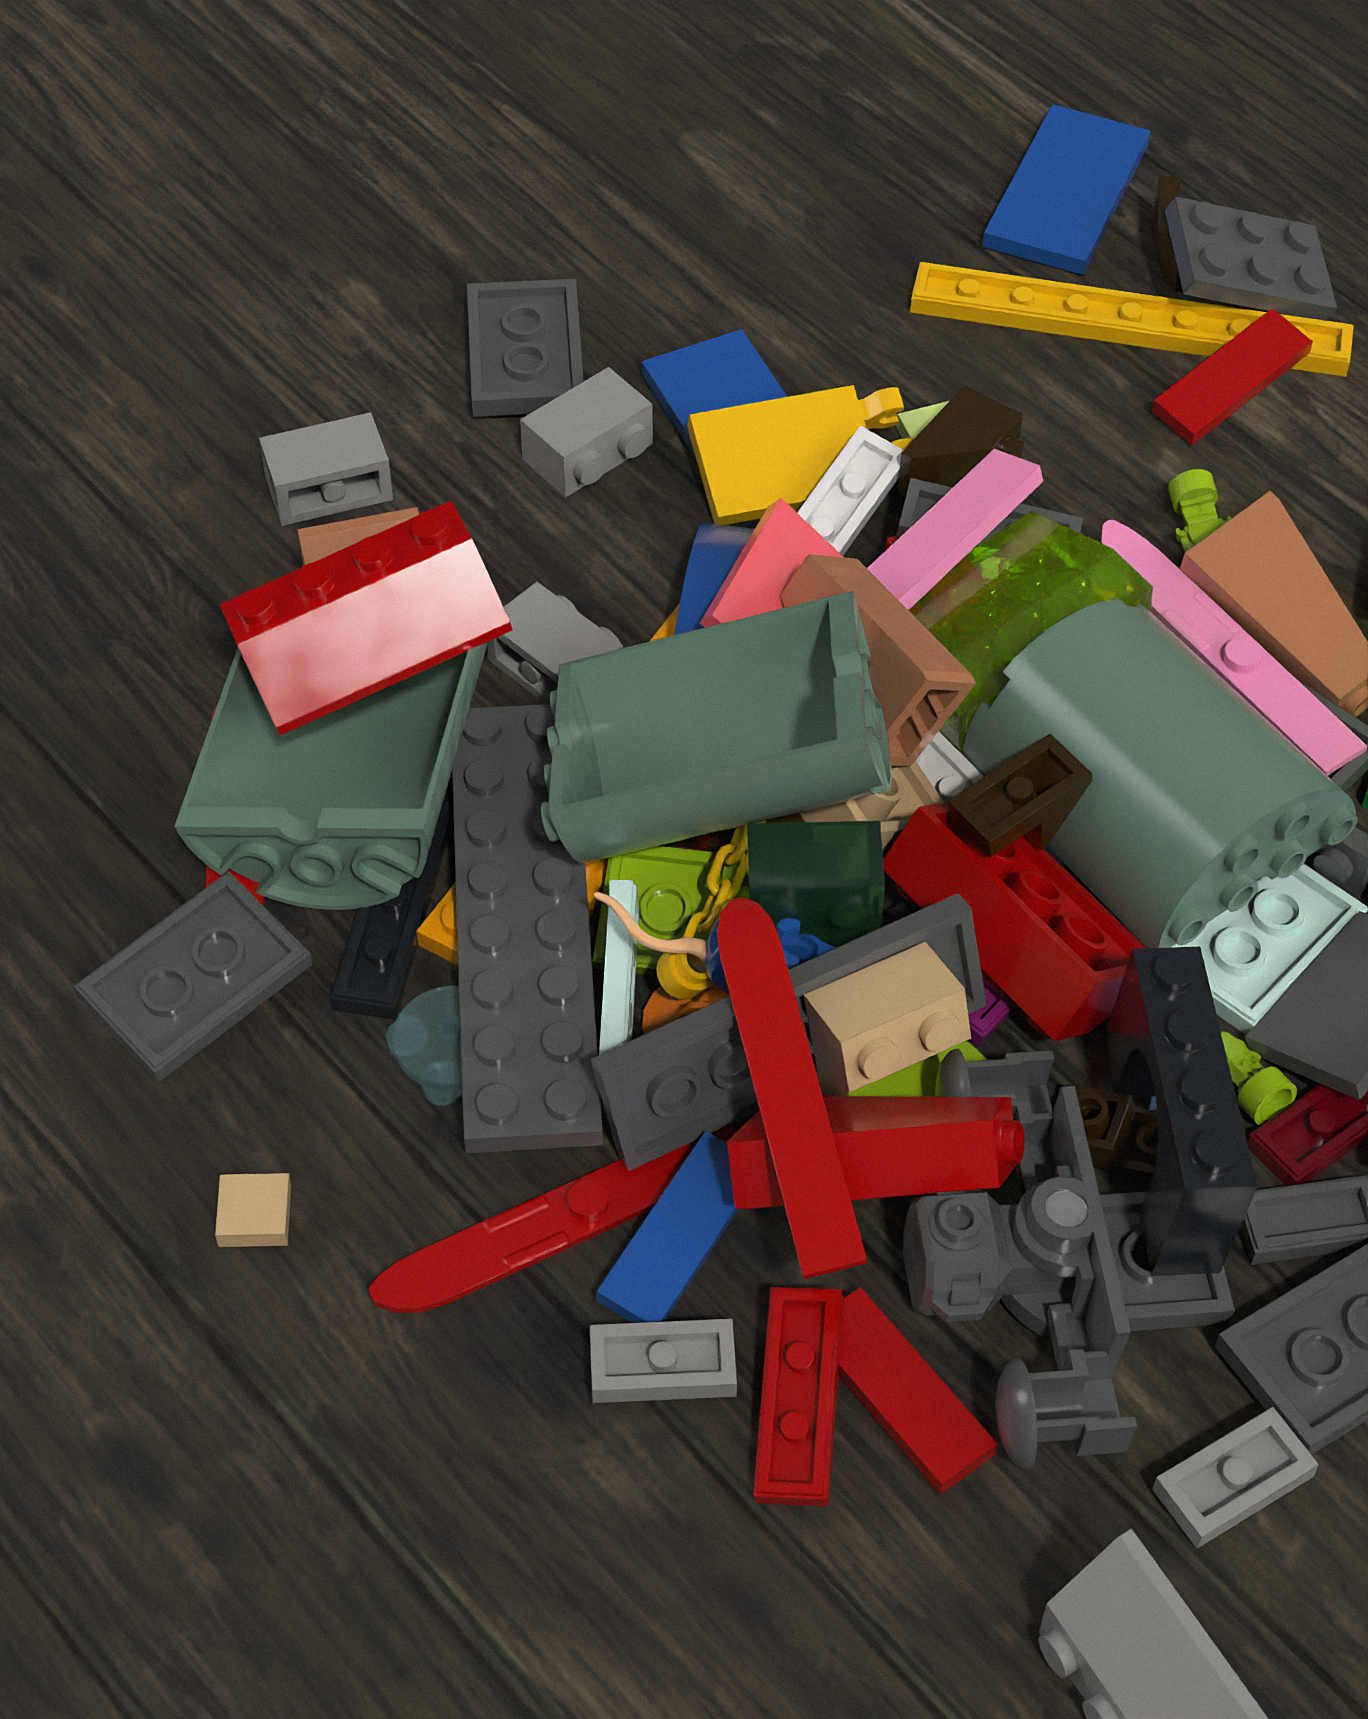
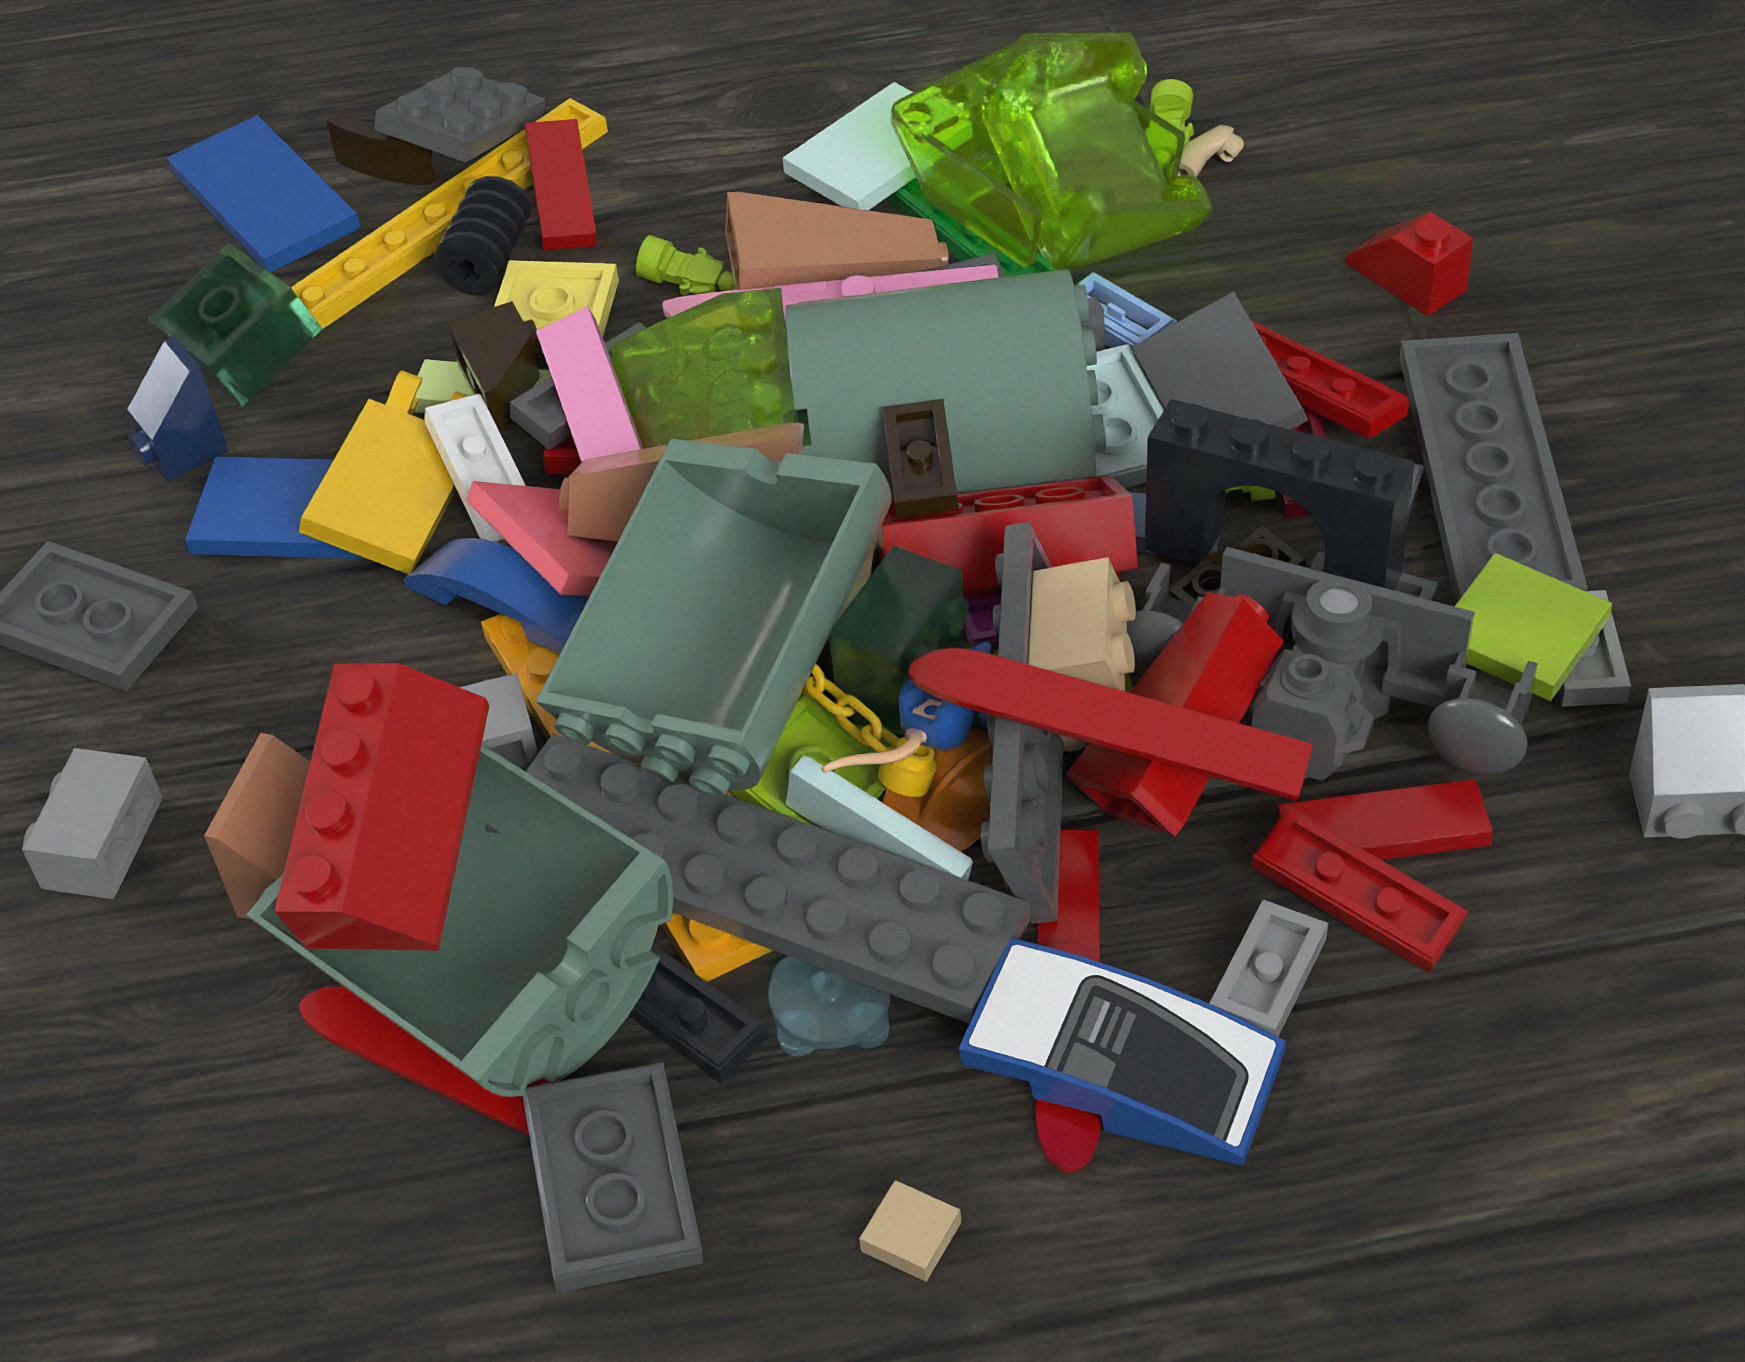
camera: 55 degrees left, 5 degrees down
light grey brick [520,367,653,498] -> none
blue tile [595,1131,739,1323] -> none
none -> dark blue slope [127,336,228,482]
none -> clear green brick [148,243,322,407]
none -> black piece [434,176,532,296]
none -> light yellow plate [494,260,619,337]
none -> slope [958,938,1286,1166]
none -> lime tile [1455,553,1612,701]

